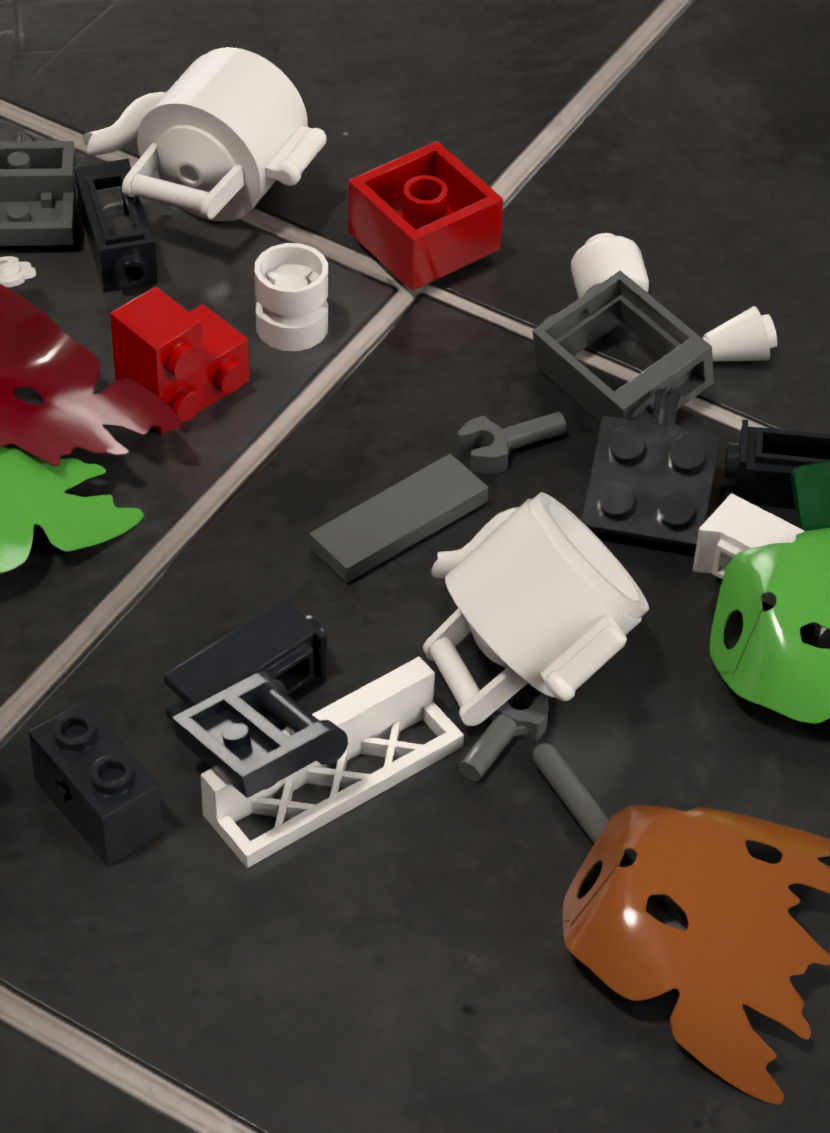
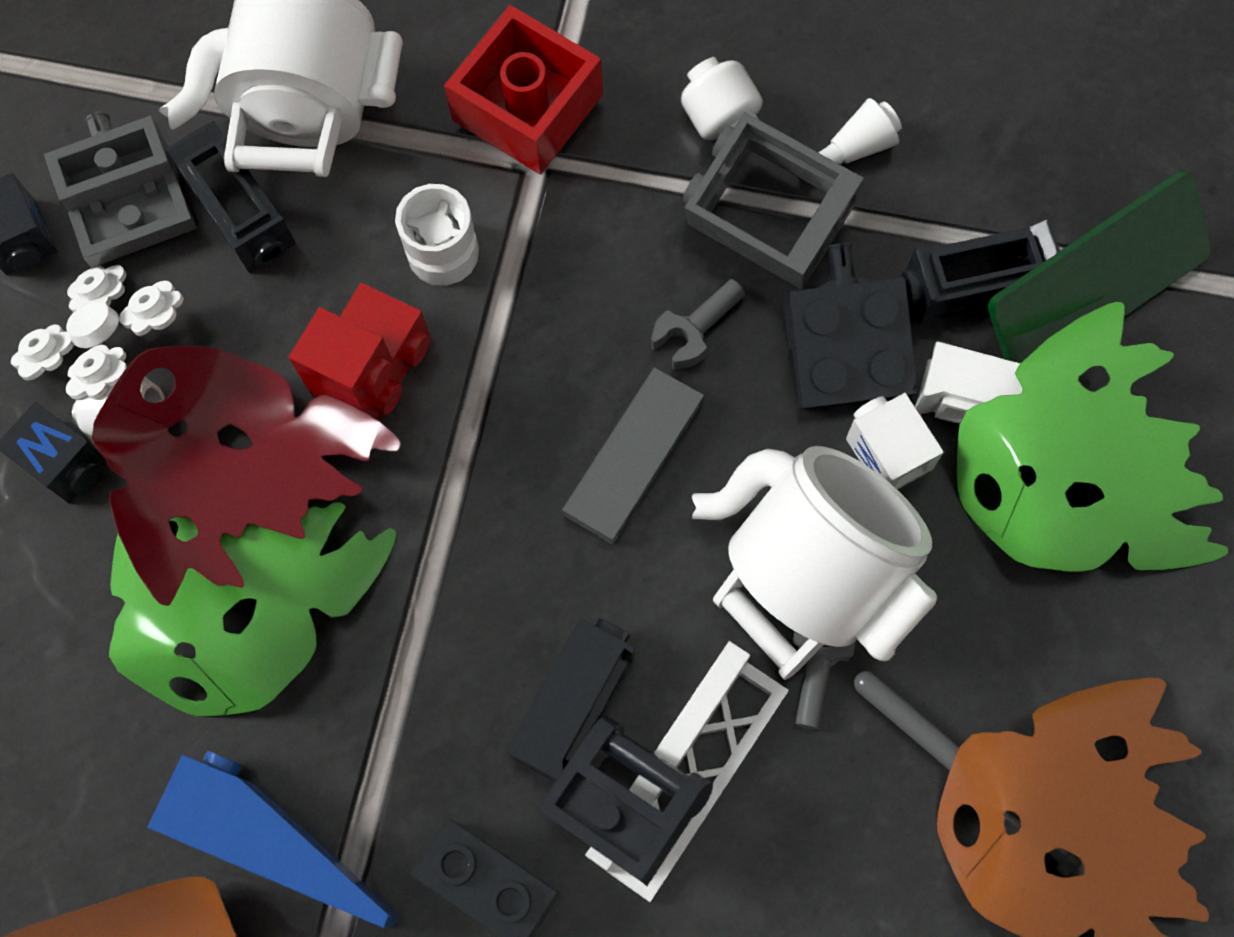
camera: 15 degrees left, 25 degrees up
none -> white brick [846,393,944,489]

